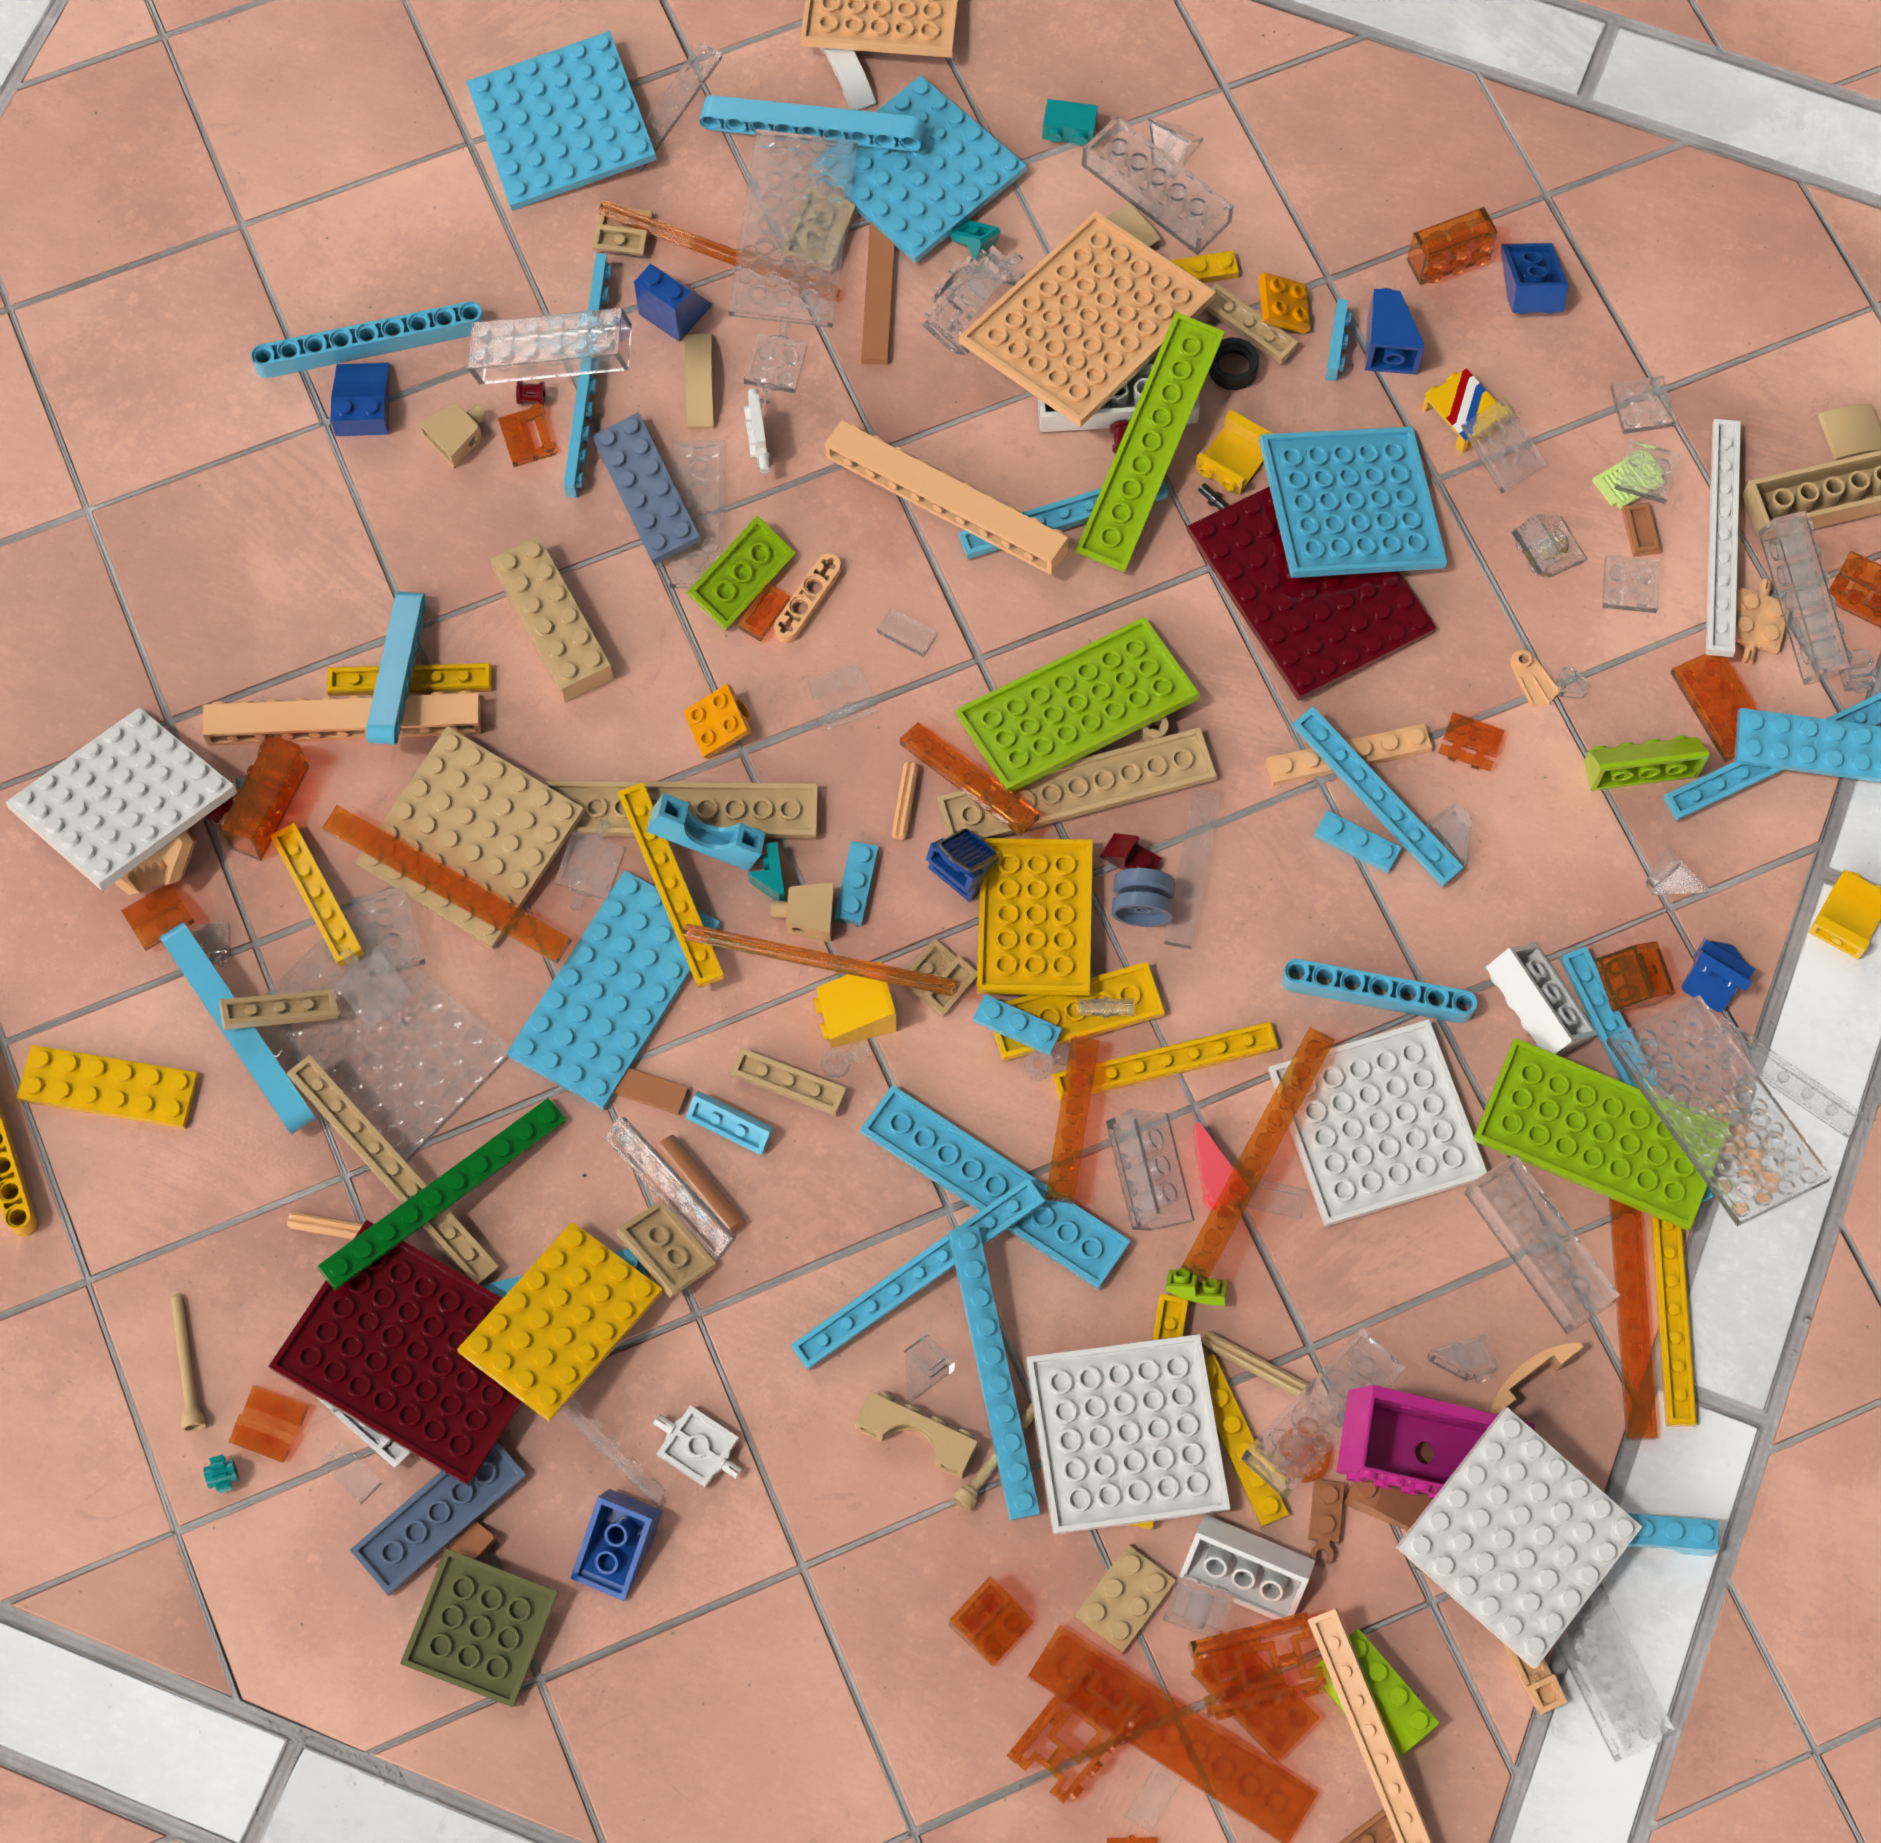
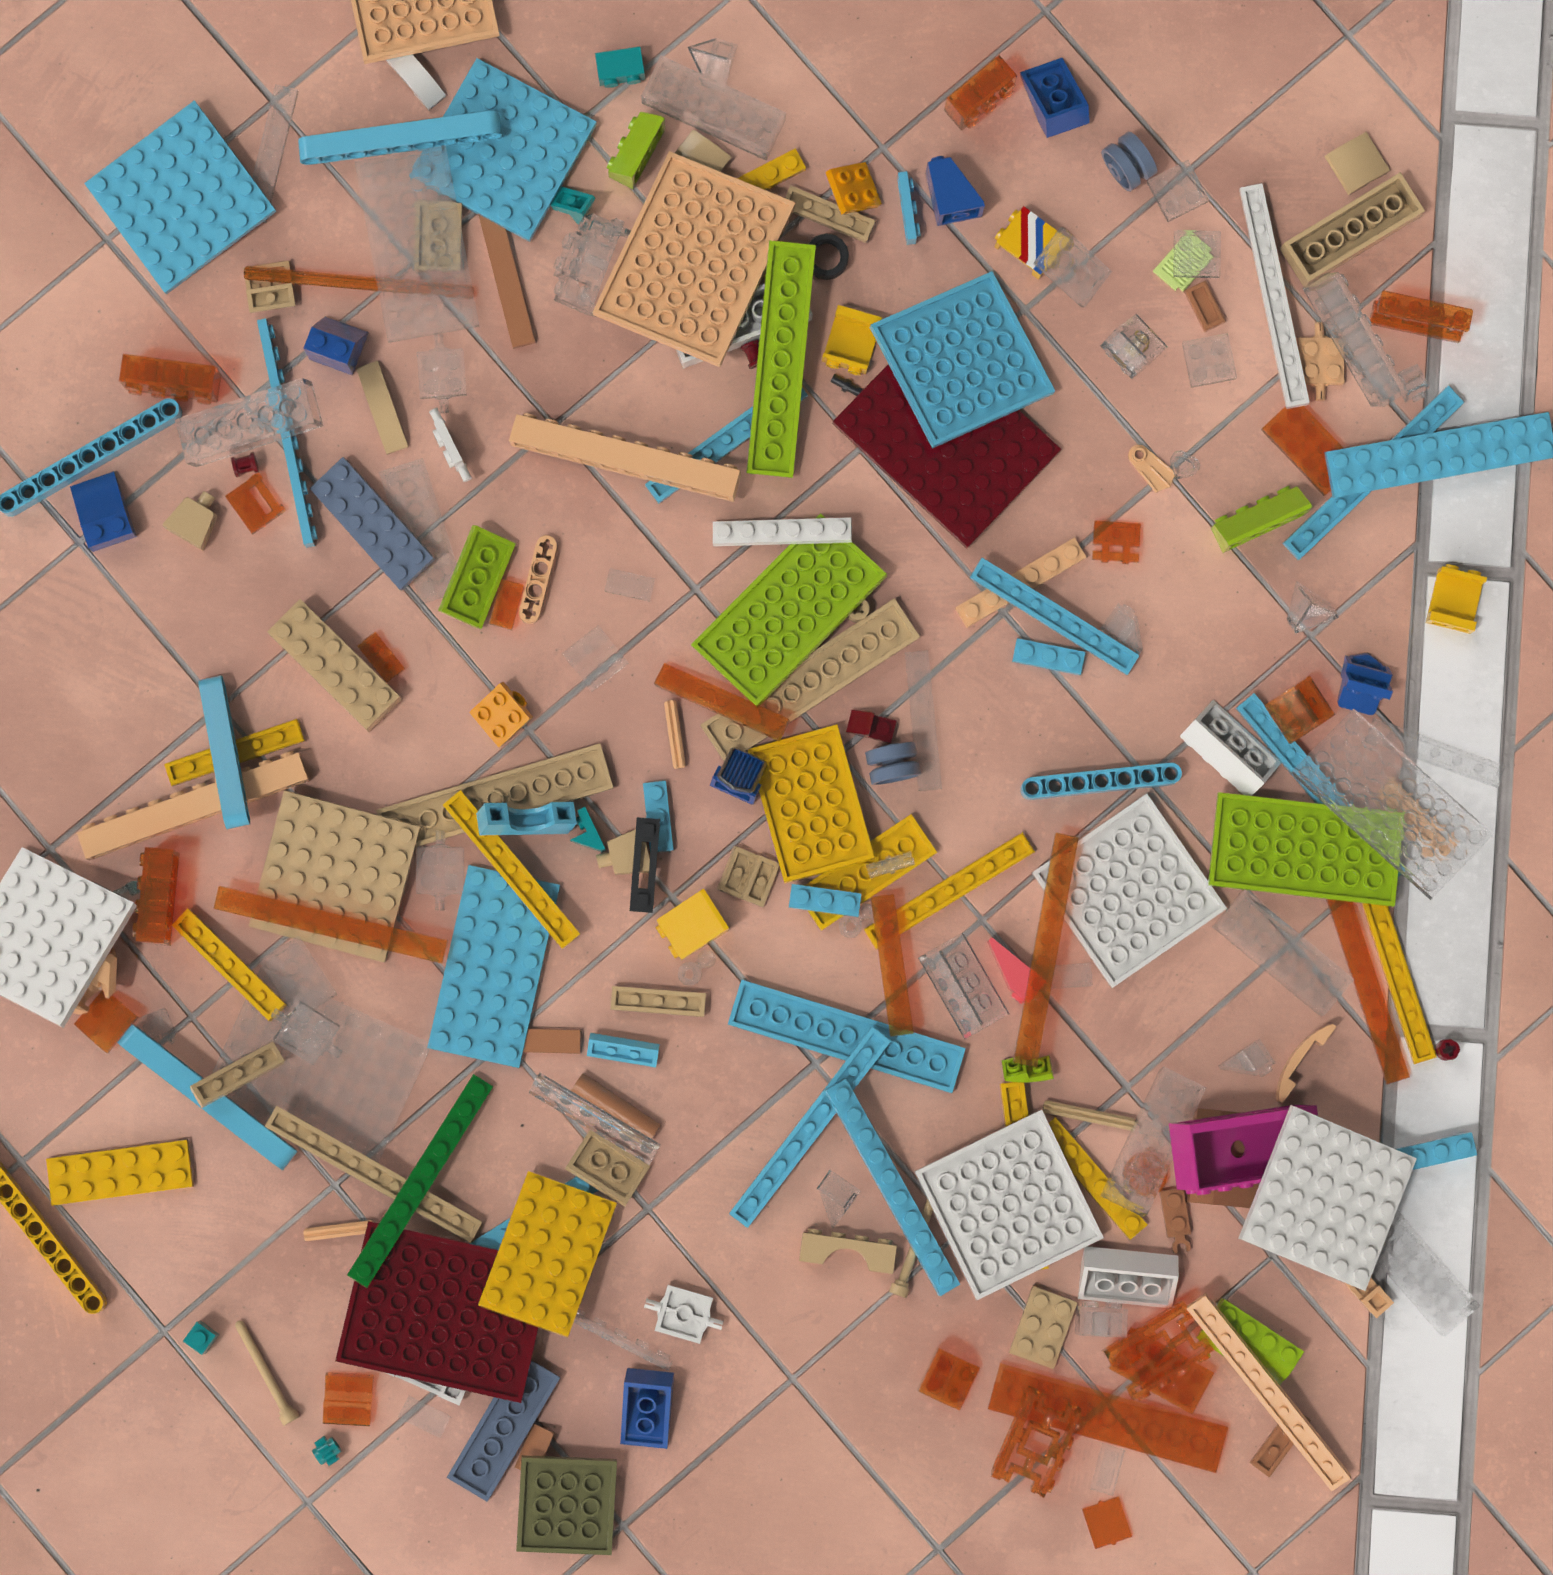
camera: 25 degrees left, 15 degrees up
clear orange axle [683,924,956,996] -> none
none -> clear orange brick [119,354,222,405]
none -> teal brick [183,1320,219,1355]
none -> clear orange slope [357,631,405,683]
none -> lime slope [607,112,665,189]
none -> black container [629,817,660,913]
none -> white plate [713,517,852,546]
none -> sand blue wheel [1101,131,1157,192]
none -> dark red bush [1435,1039,1460,1061]

